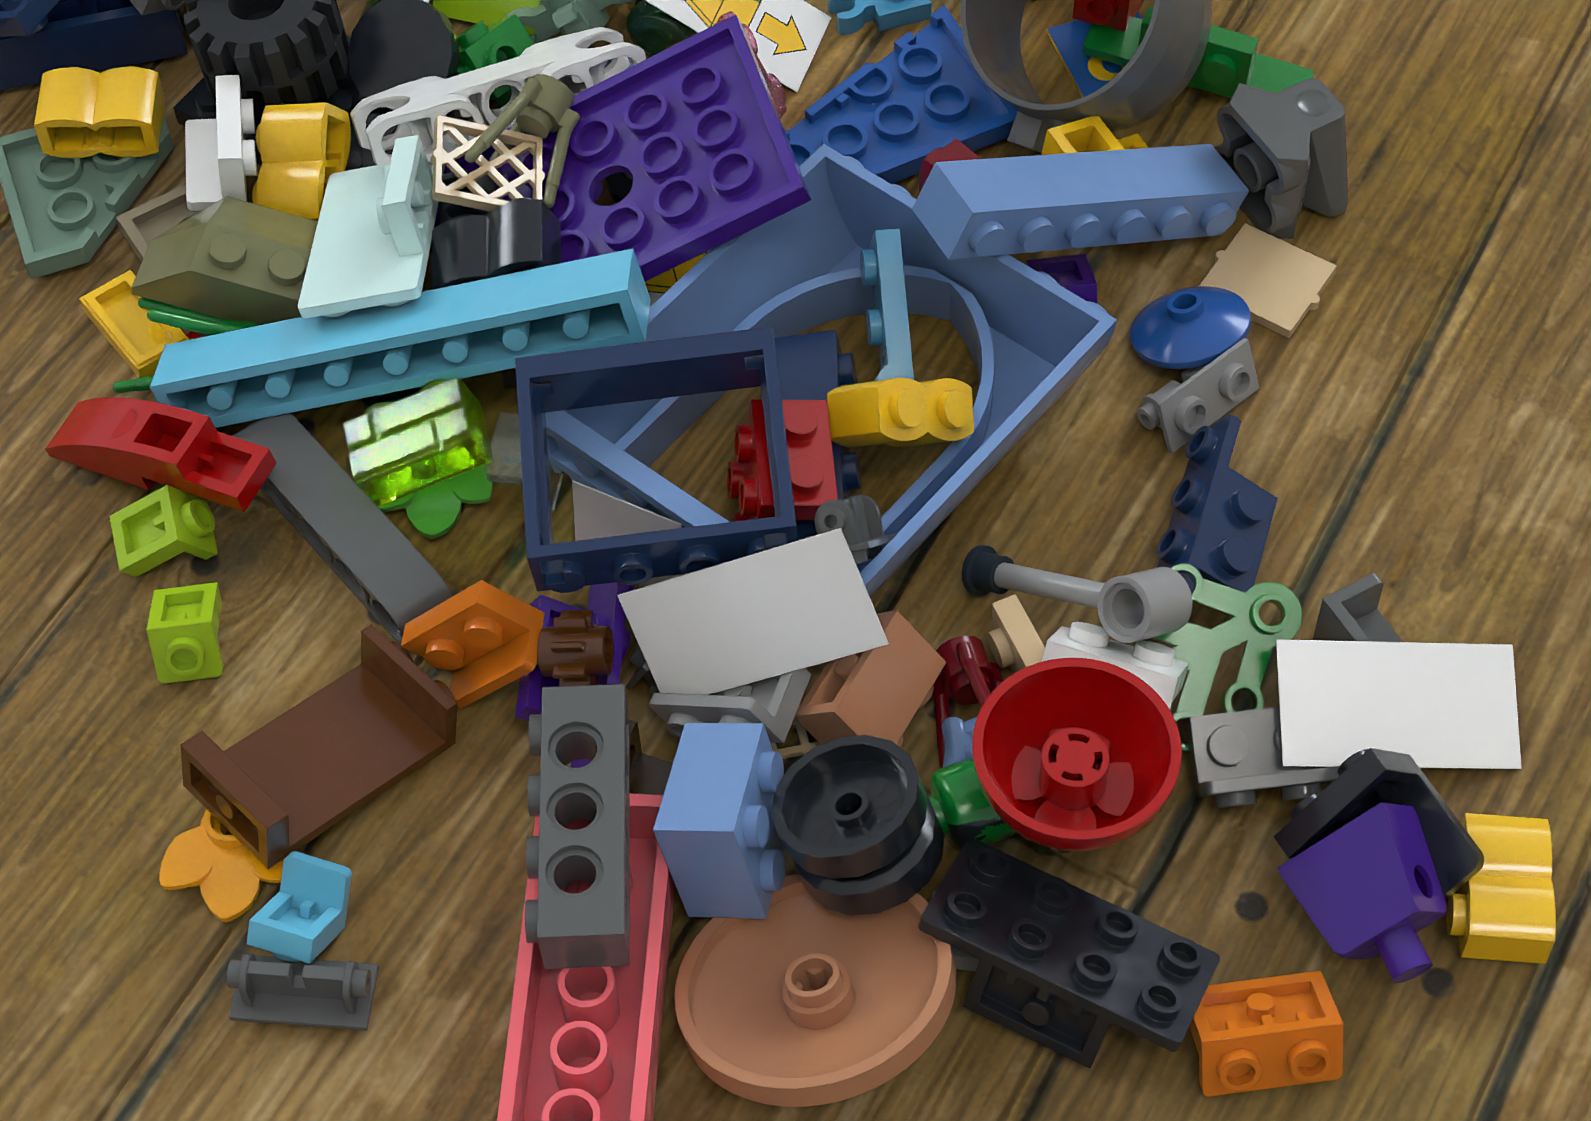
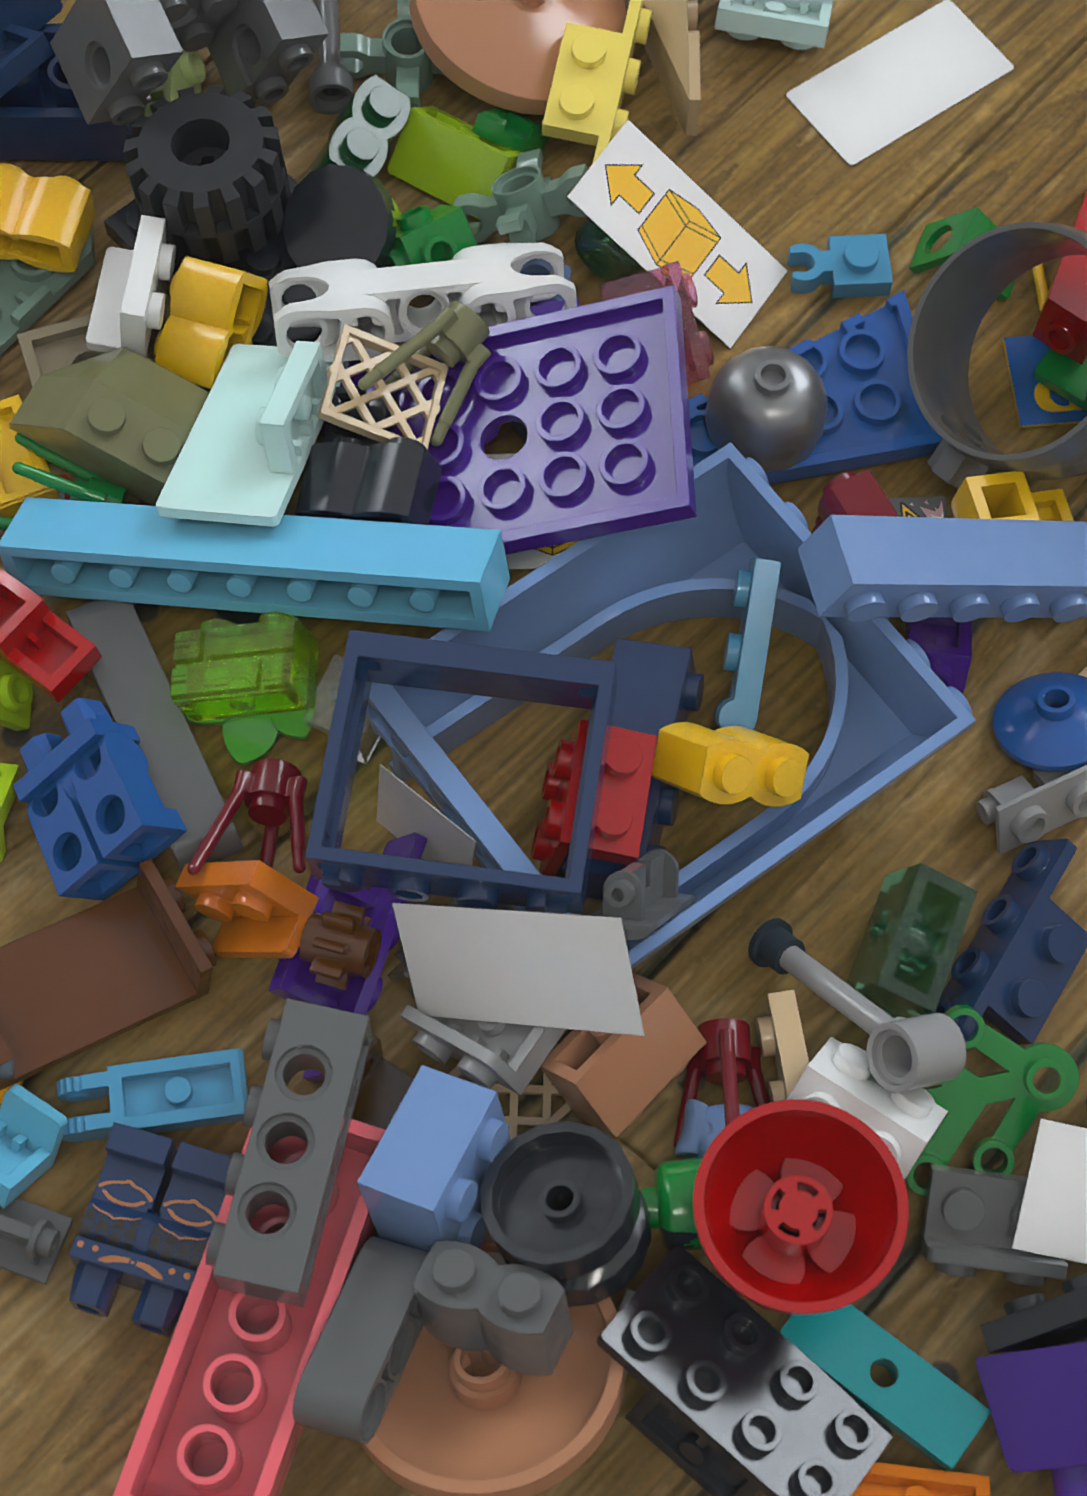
camera: 10 degrees right, 10 degrees up
none -> blue hips [13,698,188,901]
none -> dark azure hinge [56,1048,249,1143]
none -> dark blue hips [69,1122,232,1337]
none -> dark red plant [187,758,308,875]
none -> dark grey beam [293,1236,429,1445]
none -> dark grey brick [412,1241,573,1376]
none -> flat silver cylinder [705,346,828,472]
none -> teal tile [780,1304,991,1471]
none -> clear green brick [847,863,978,1018]

